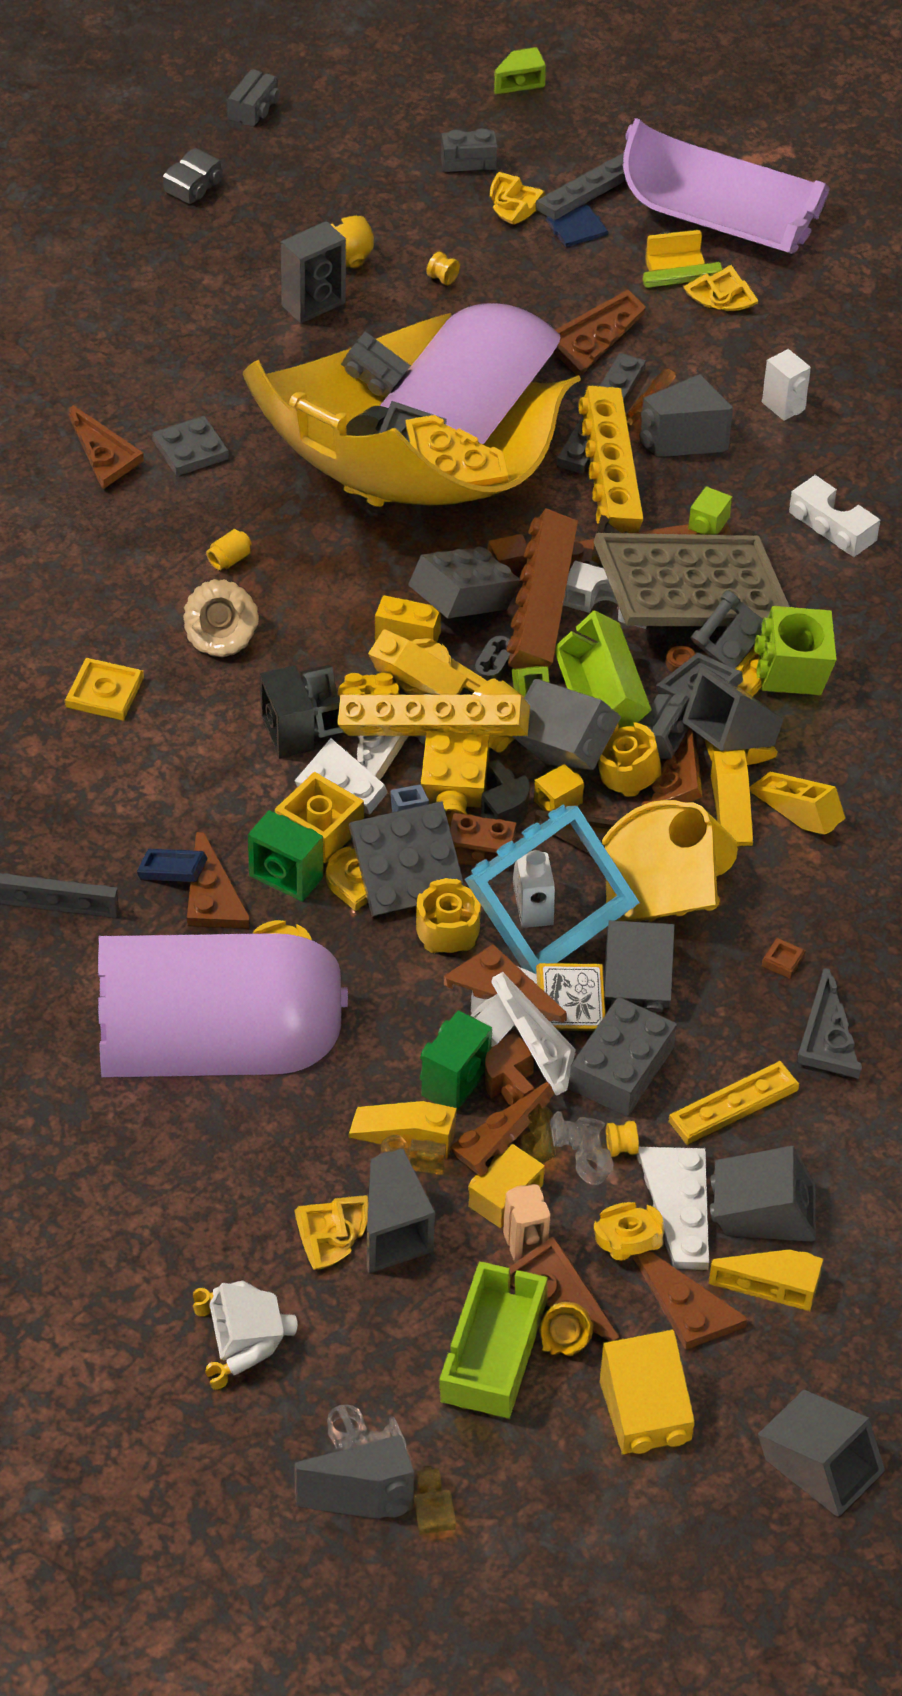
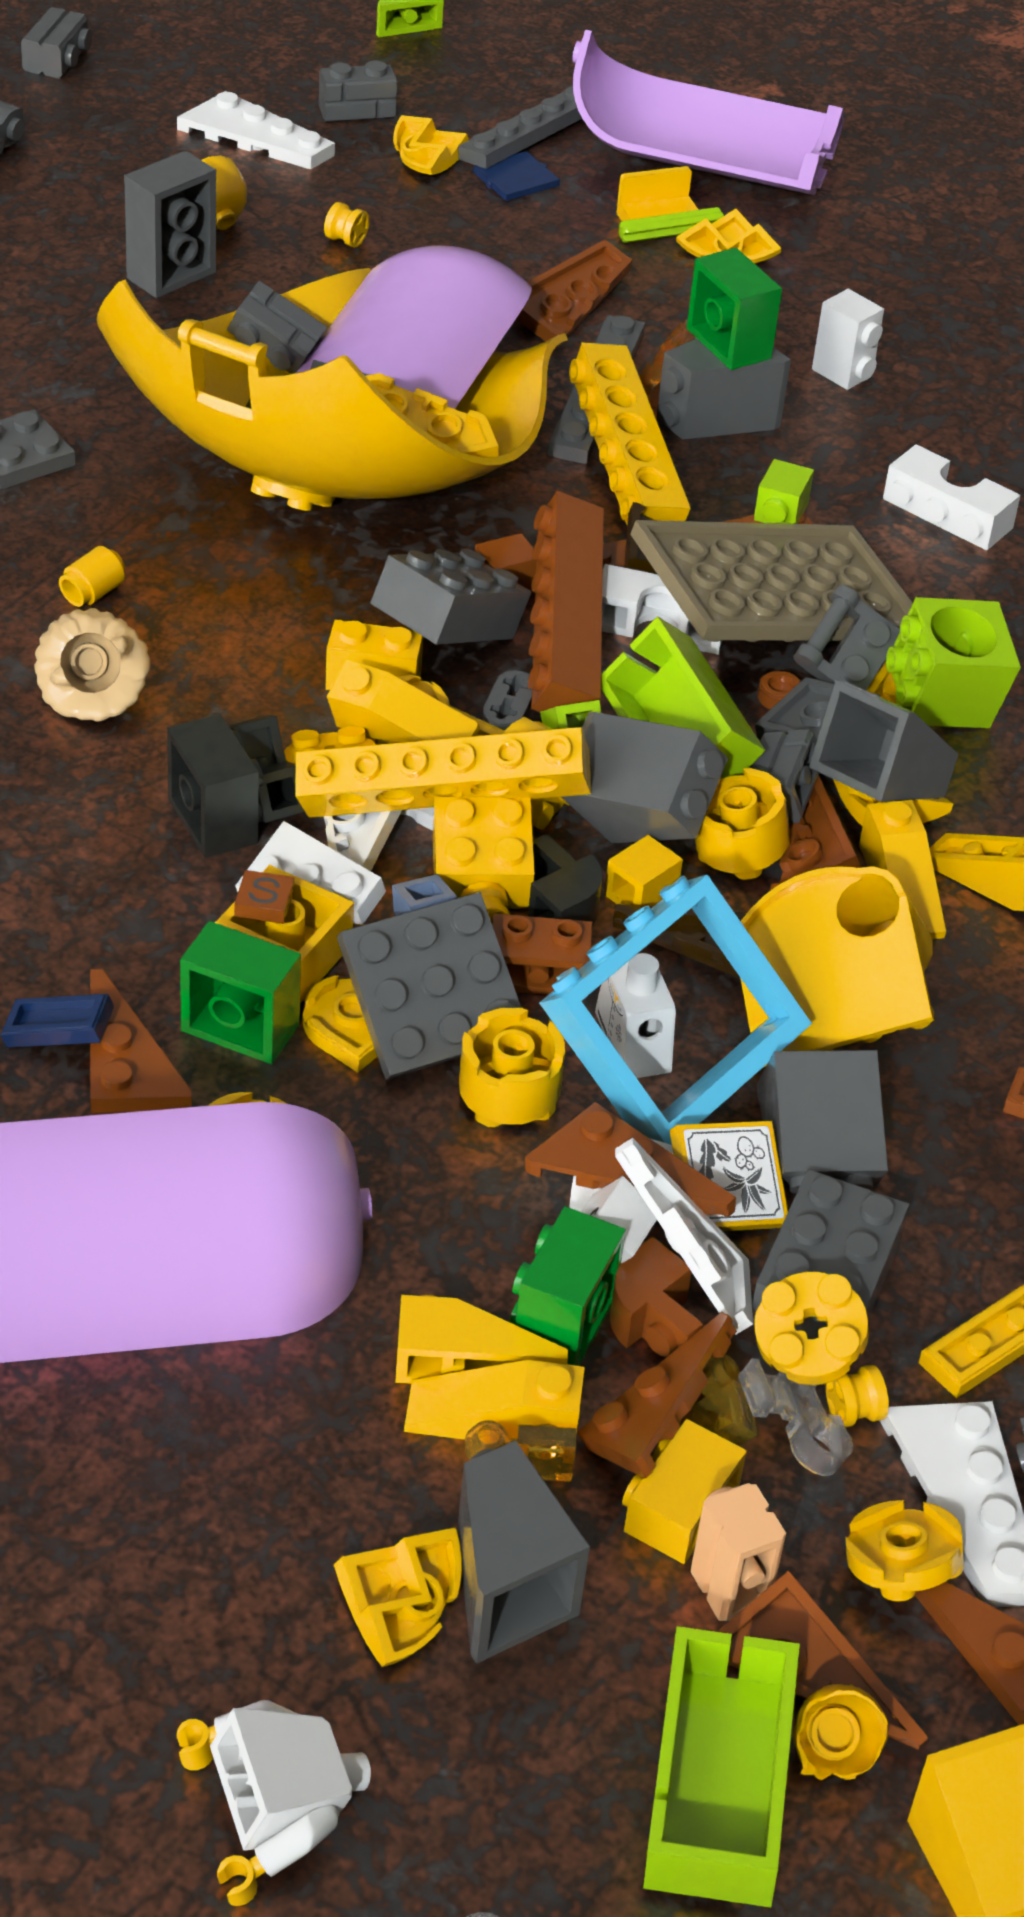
camera: 10 degrees left, 5 degrees down
none -> white wing [177,91,335,169]
none -> dark orange tile [234,870,294,924]
none -> yellow slope [395,1295,568,1384]
none -> green brick [686,247,782,370]
none -> yellow plate [754,1272,869,1385]

